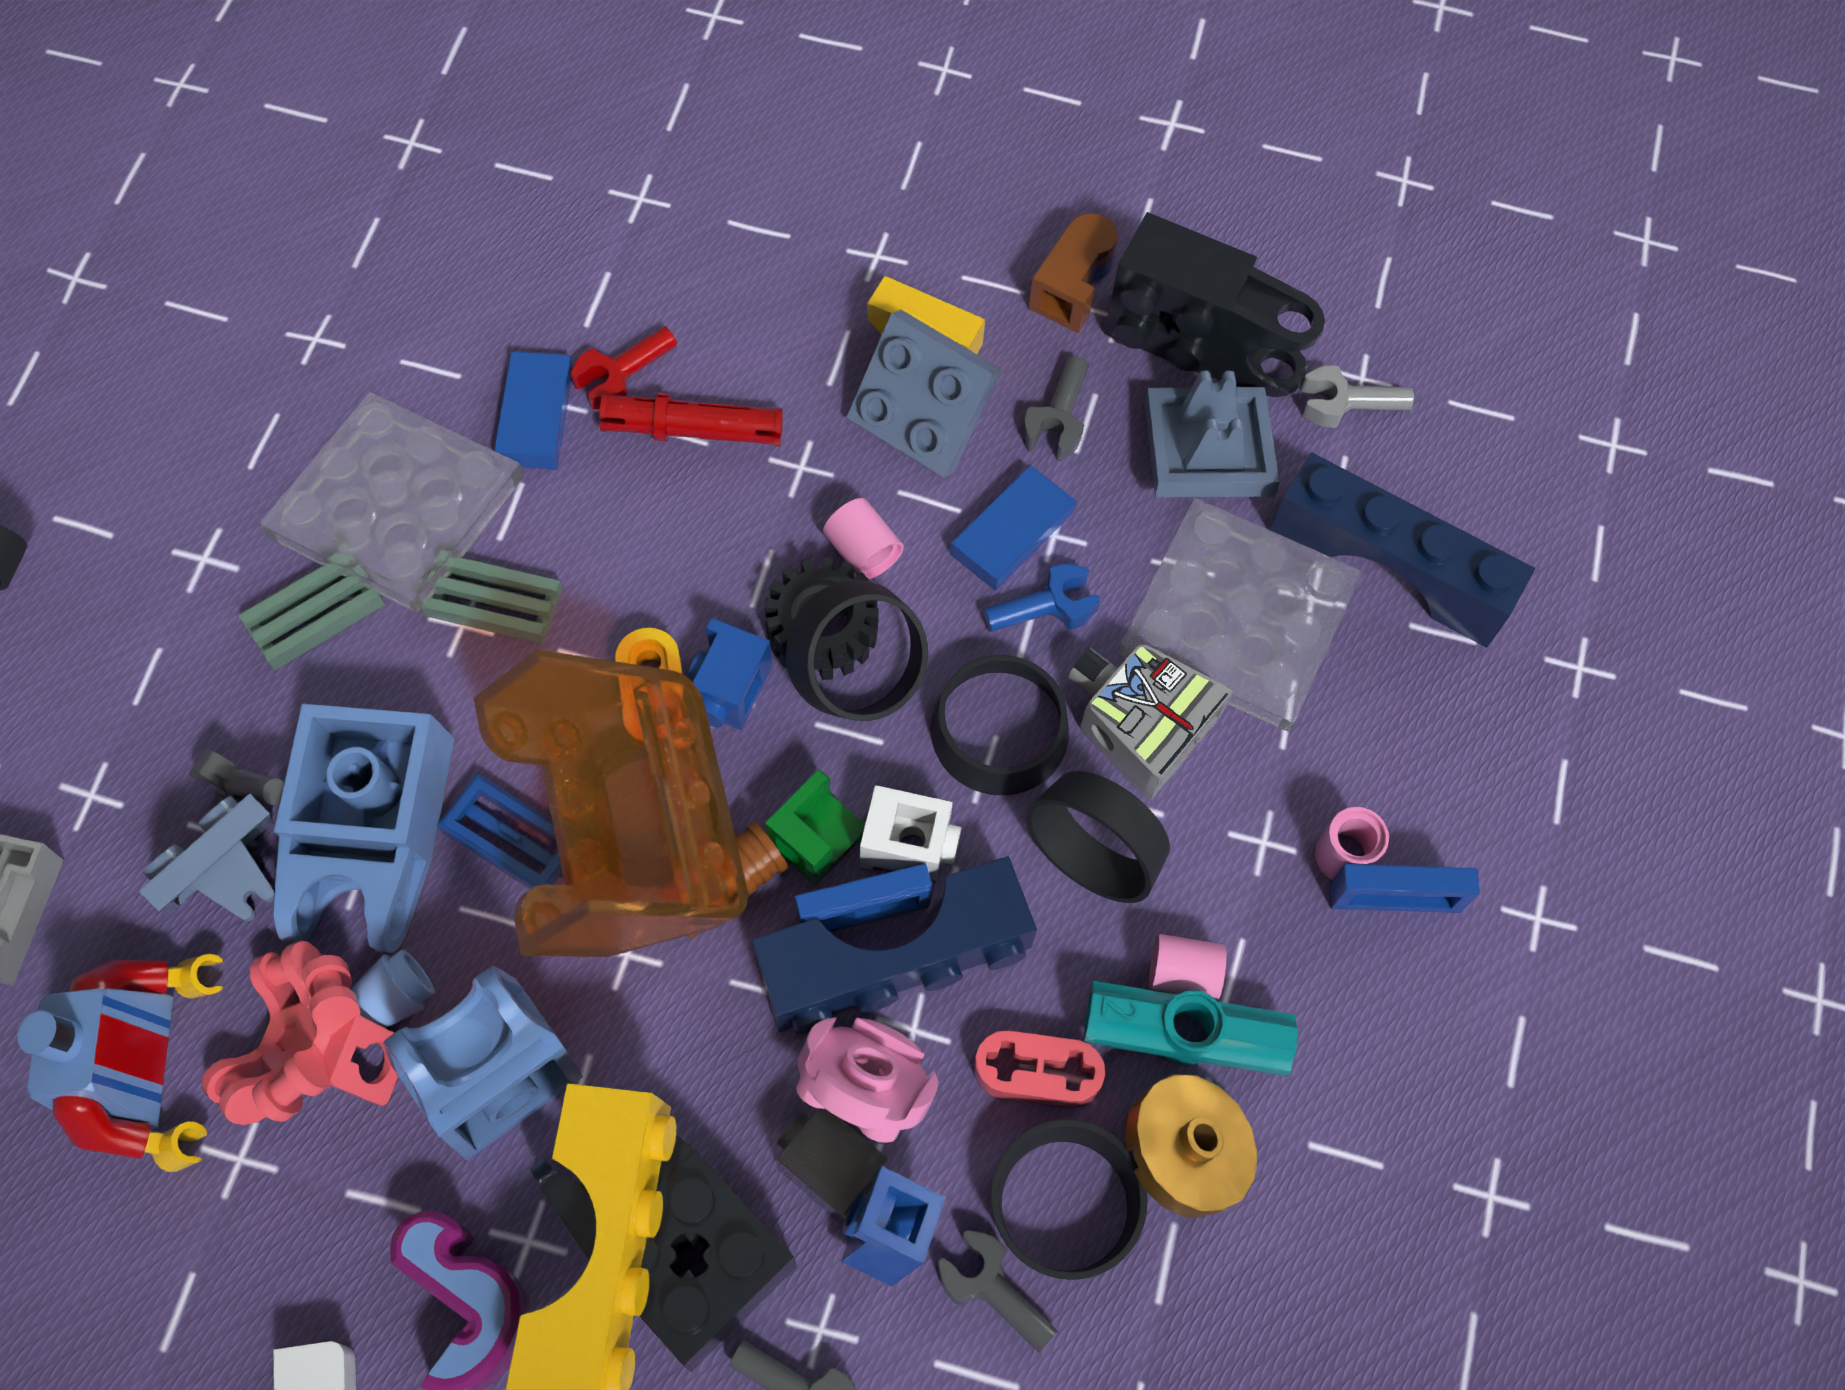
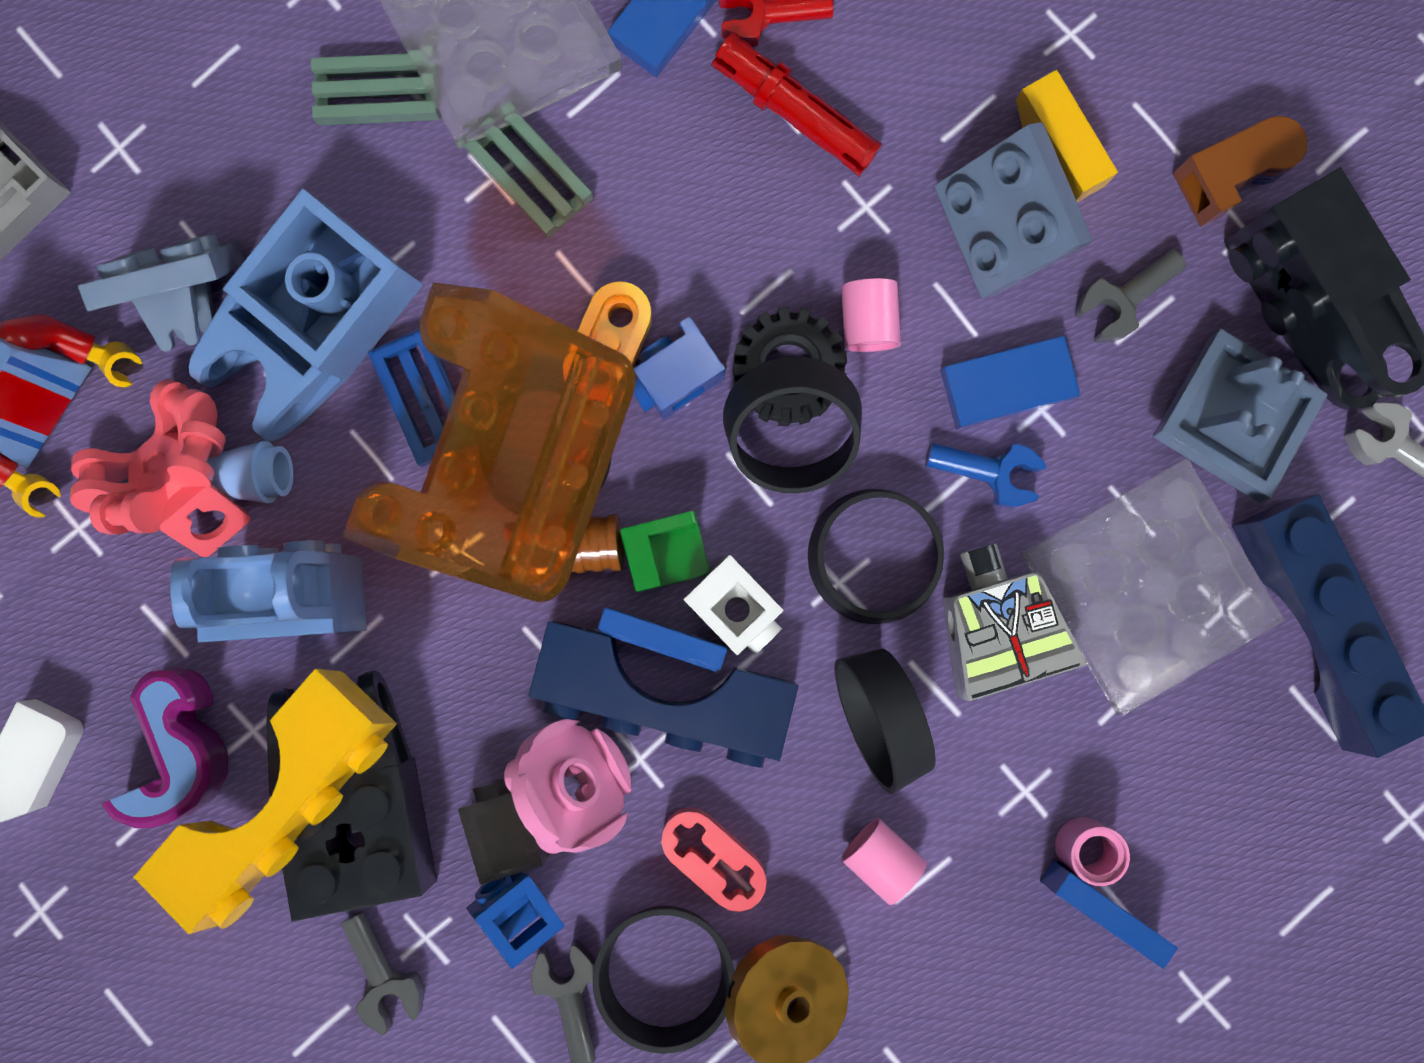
camera: 35 degrees right, 20 degrees up
dark grey bar [189,749,284,805] -> none
teal piece [1083,981,1298,1077] -> none

